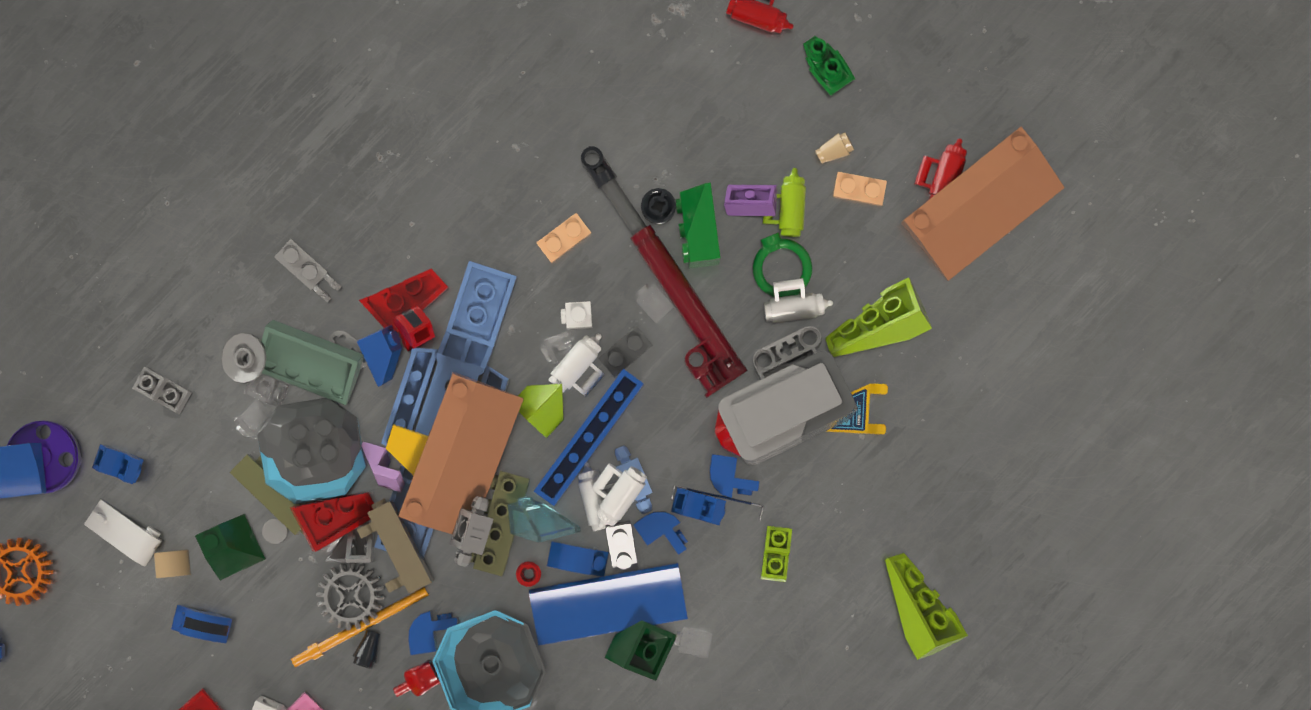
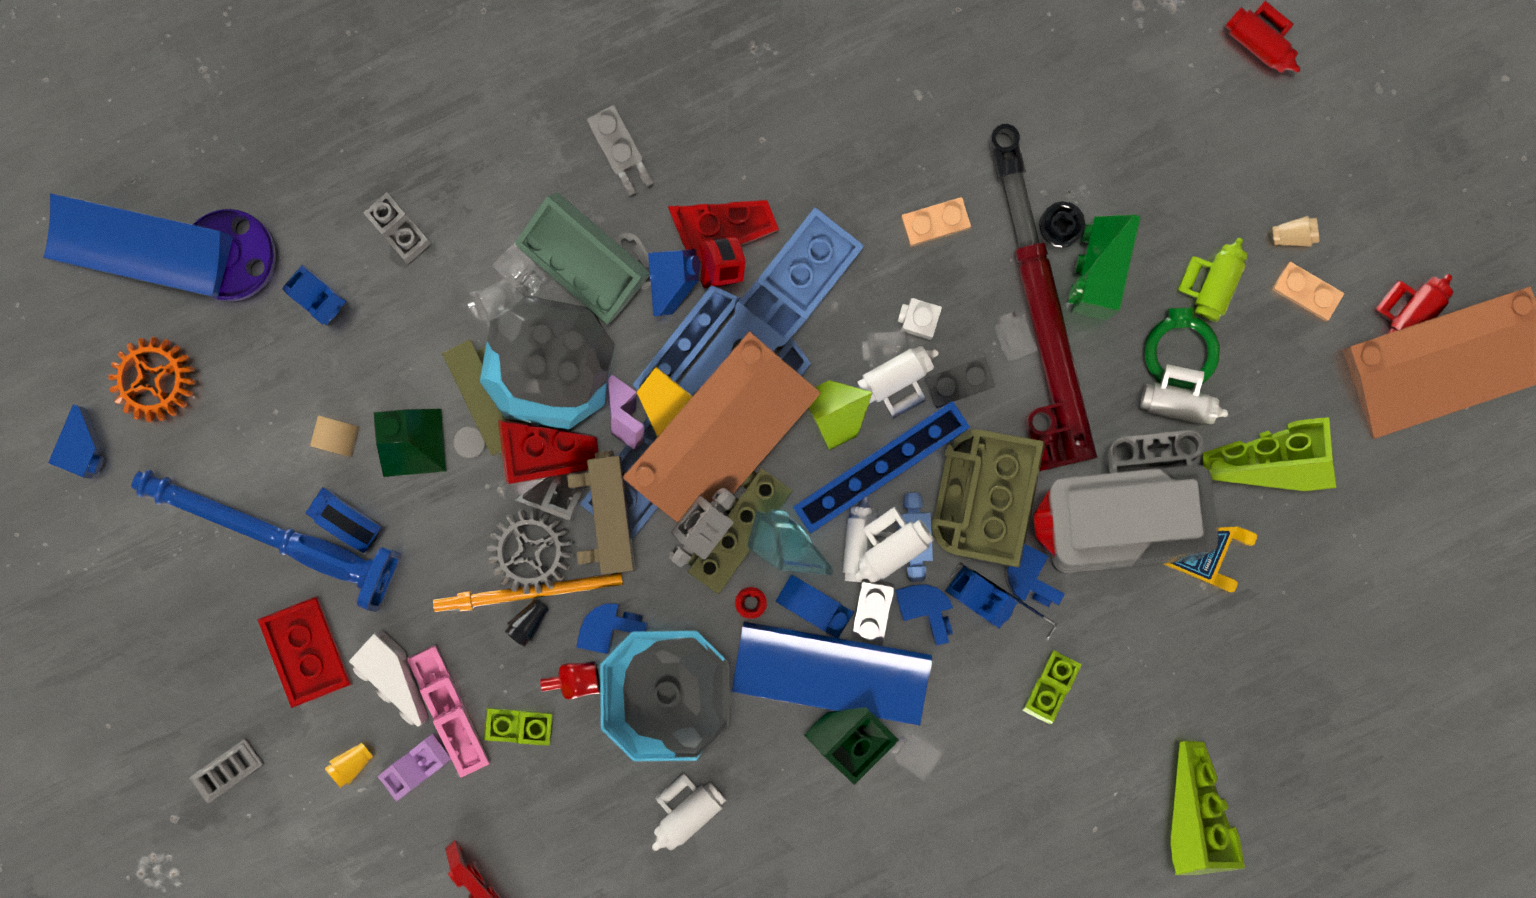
camera: 25 degrees right, 0 degrees up
white door [84,499,162,566] -> none
light grey dish [221,333,266,383] -> none
medium lavender slope [724,185,777,216] -> none
green connector [803,36,855,96] -> none
none -> blue piece [131,470,401,612]
none -> olive plate [931,429,1045,568]

